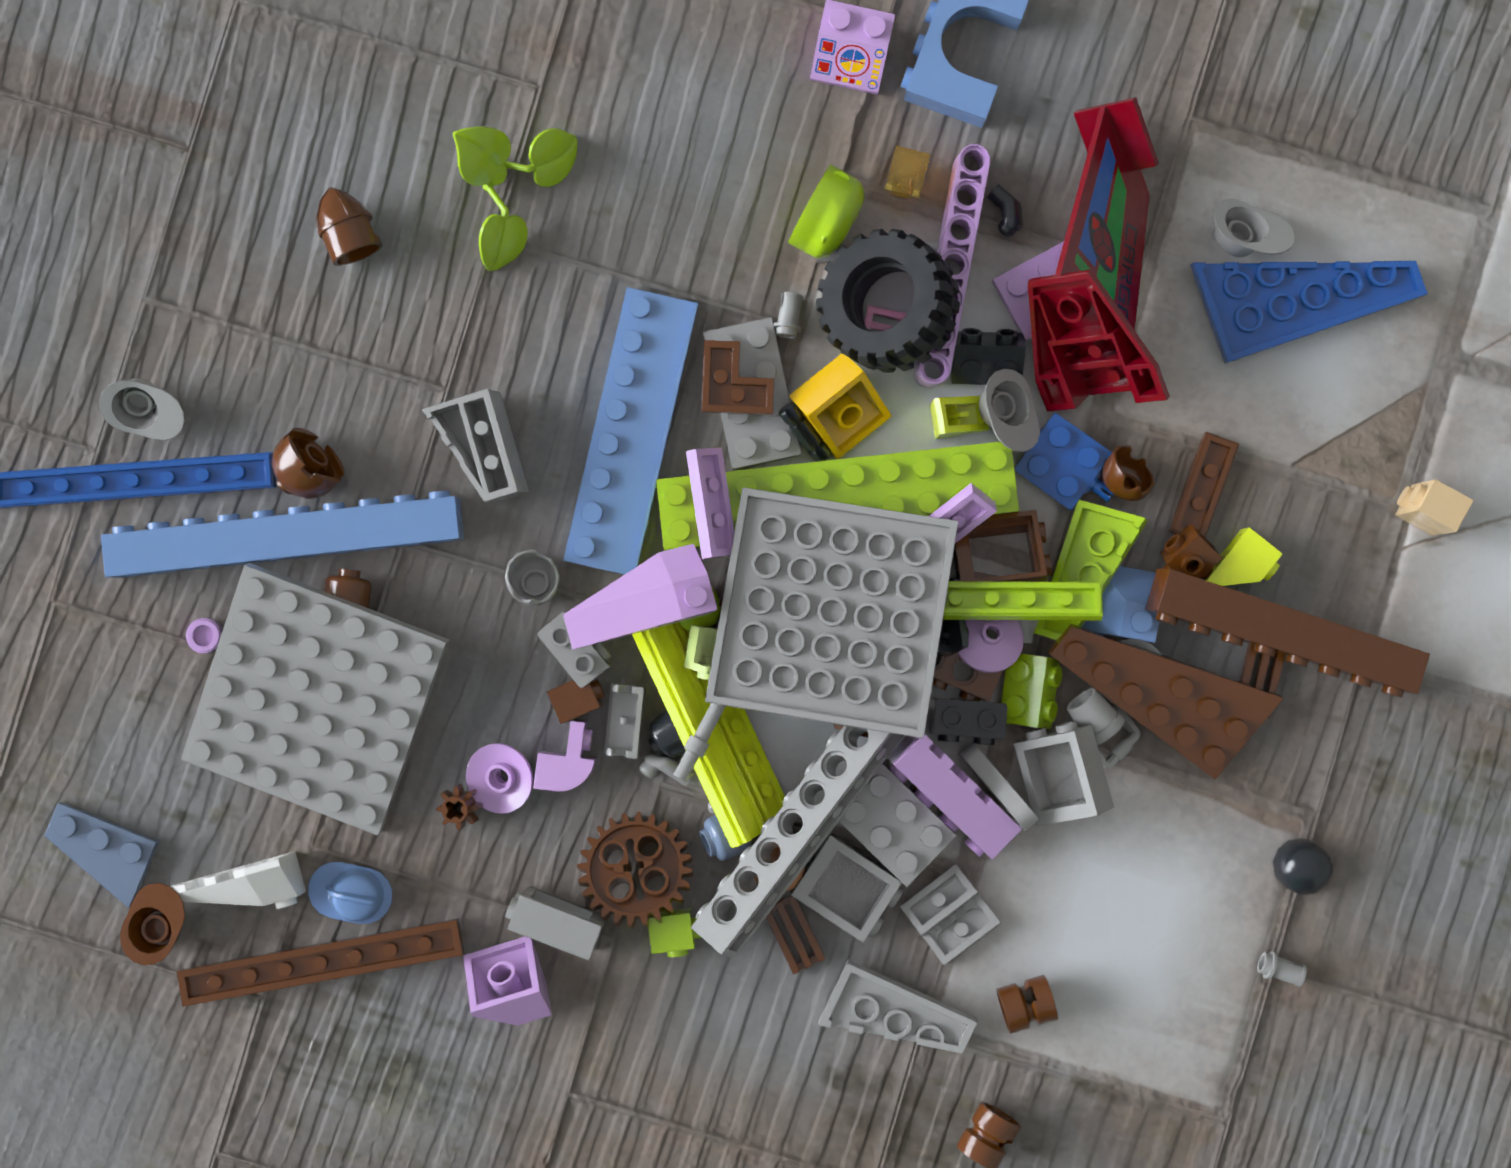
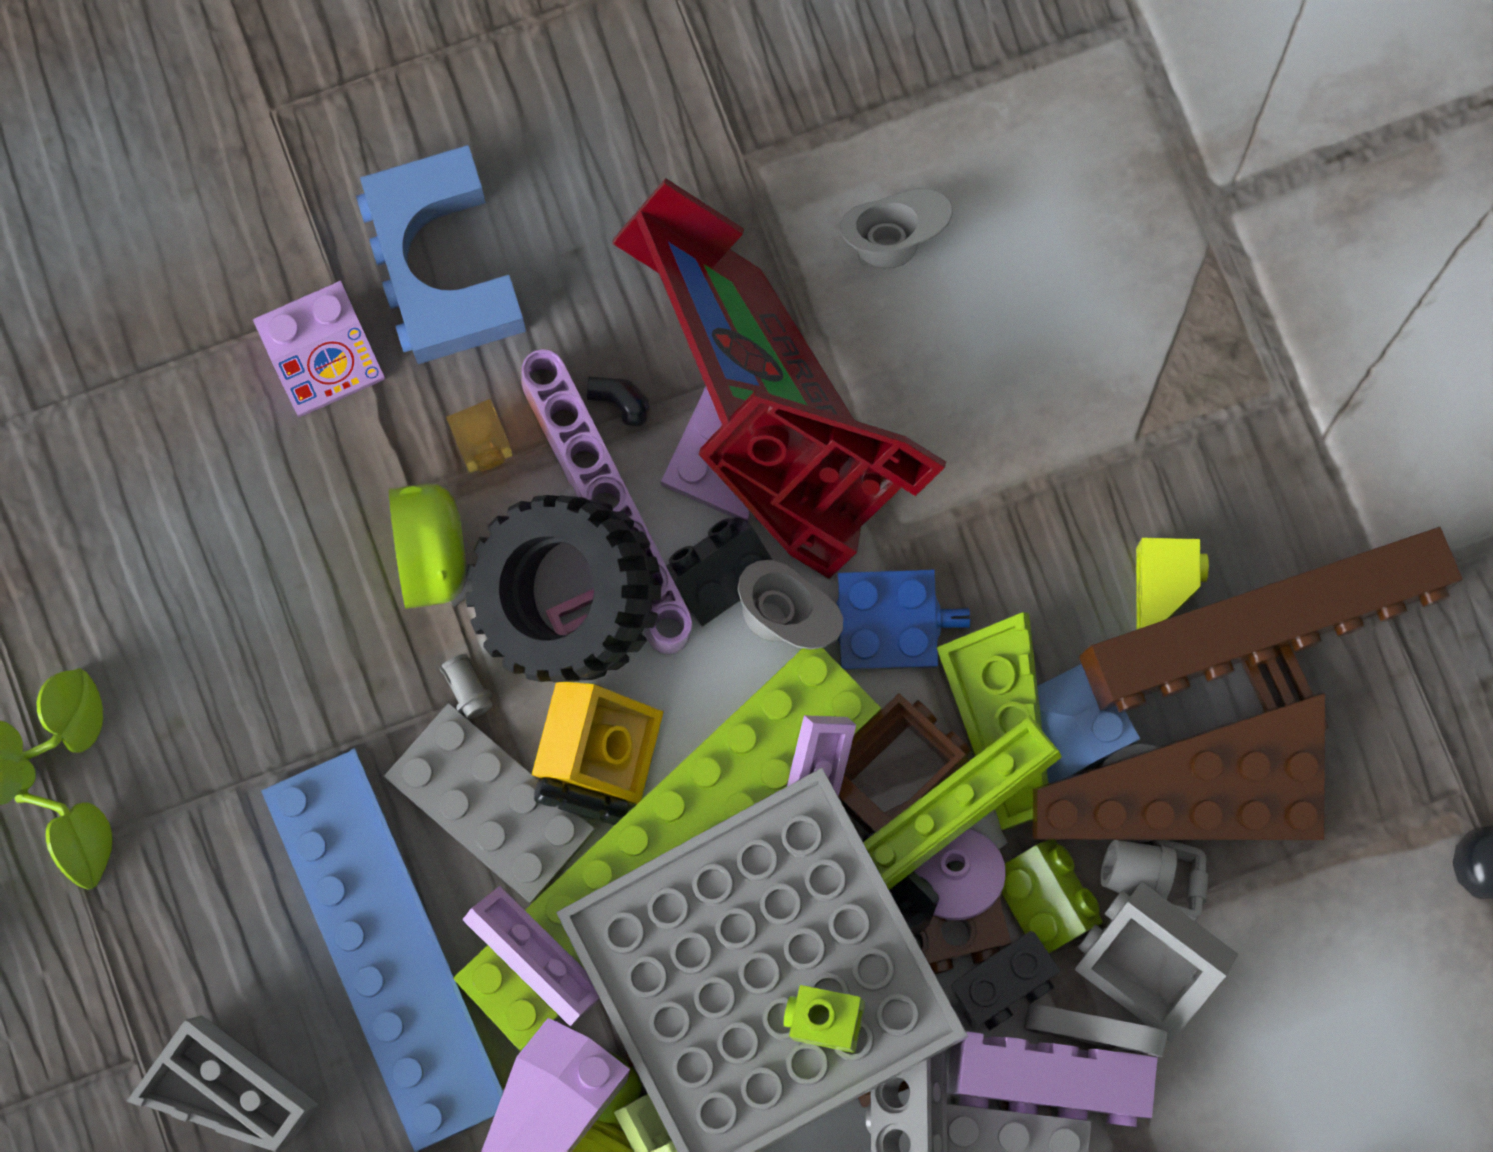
camera: 40 degrees left, 10 degrees down
reddish brown plate [701,340,774,415] -> none
neon yellow slope [930,396,989,439] -> none
reddish brown hair [1102,445,1154,501] -> none
reddish brown brick [1160,524,1223,580] -> none
reddish brown tile [1168,432,1239,537] -> none
blue wing [1190,261,1428,364] -> none
tan brick [1395,479,1474,536] -> none
none -> lime brick [784,985,866,1053]

